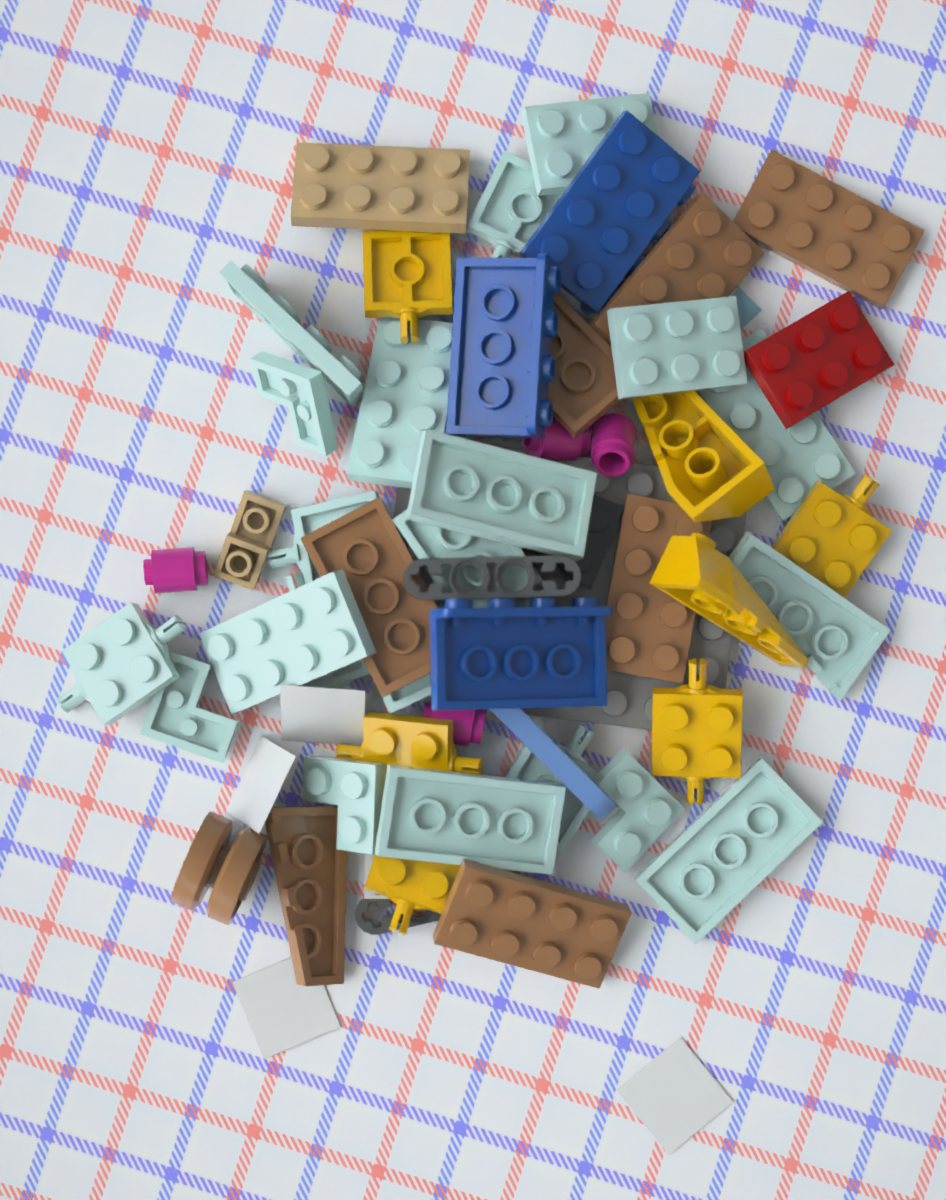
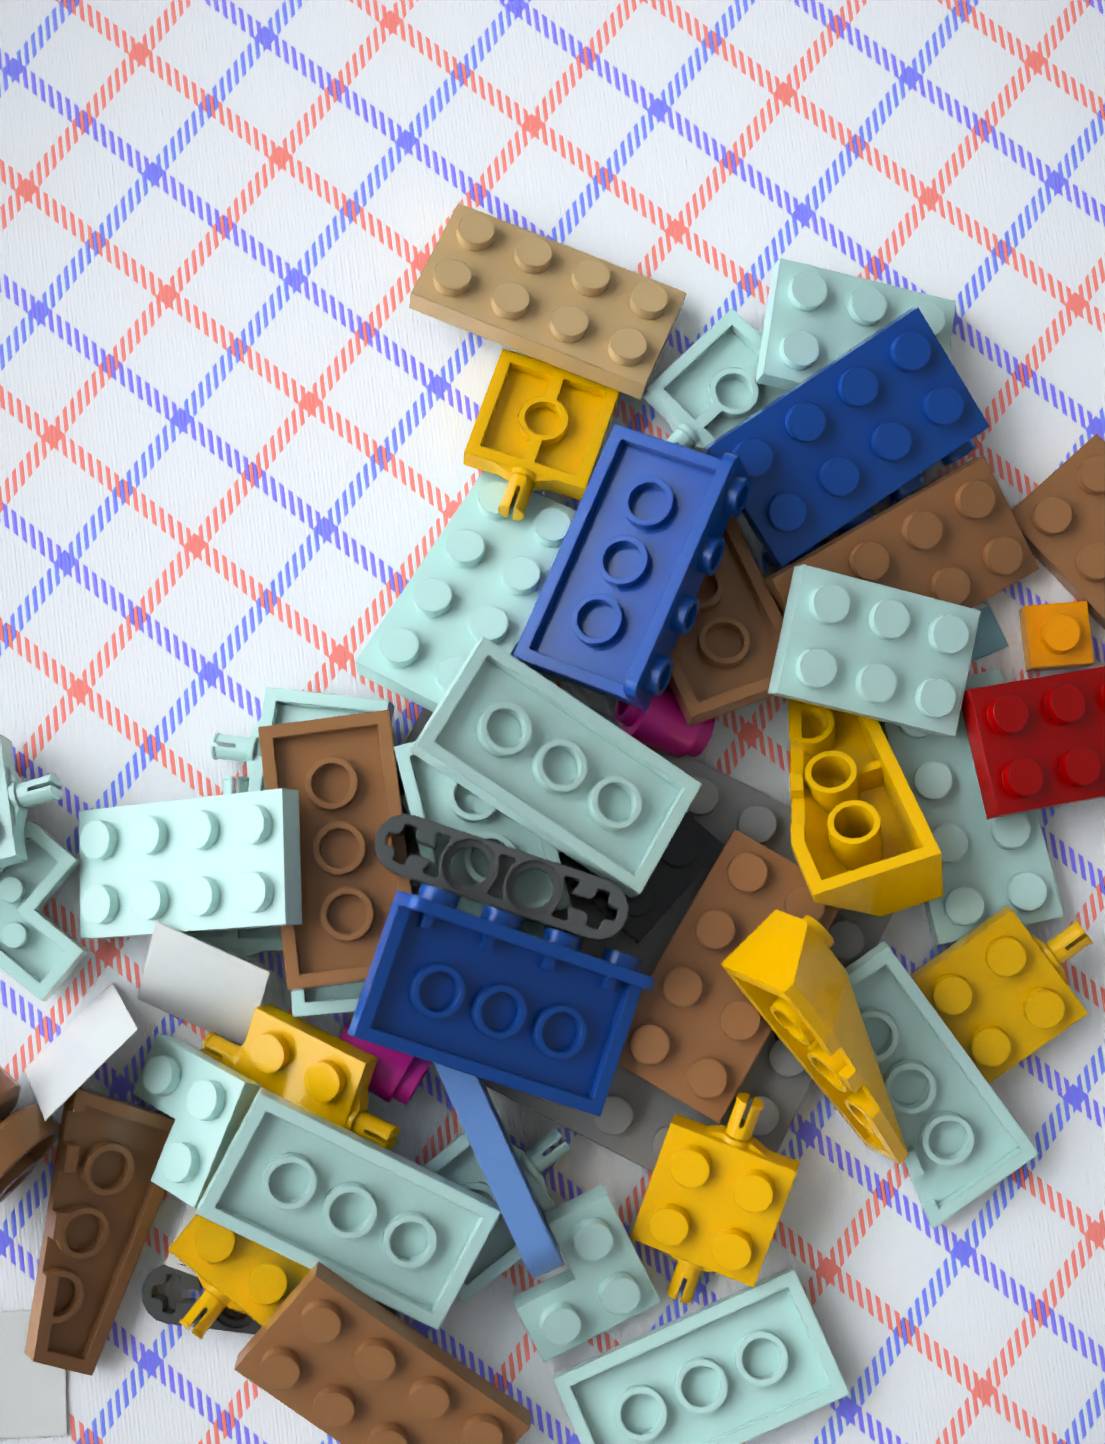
camera: 25 degrees right, 5 degrees down
dark pink brick [143,547,208,594] -> none
tan slope [213,490,288,591] -> none
light aqua plate [219,260,364,408] -> none
light aqua plate [250,351,339,456] -> none
dark pink brick [591,413,636,477] -> none
none -> light orange plate [1019,601,1094,672]

